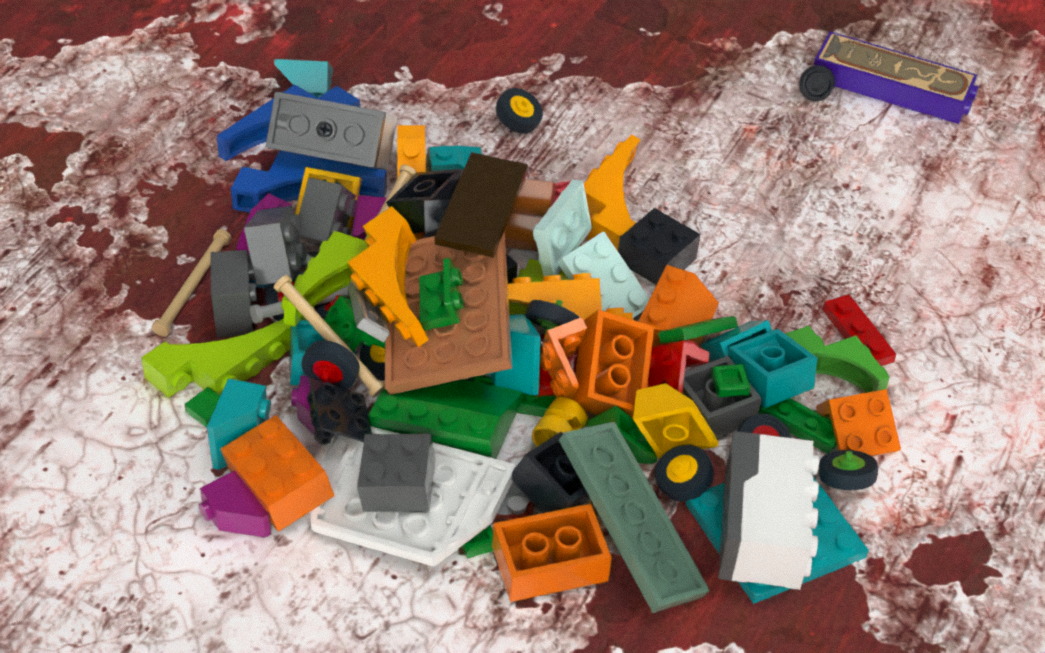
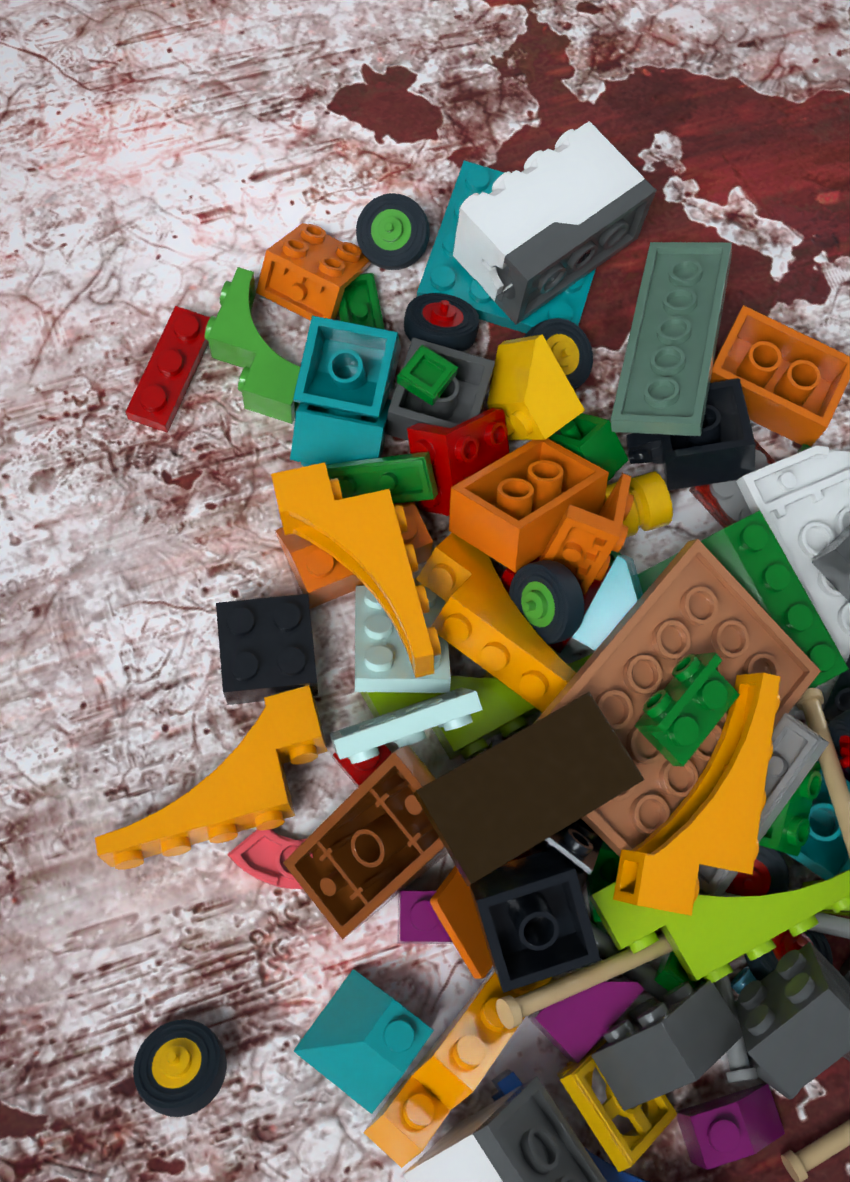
camera: 145 degrees left, 25 degrees up
none -> light orange arch [271,462,441,678]

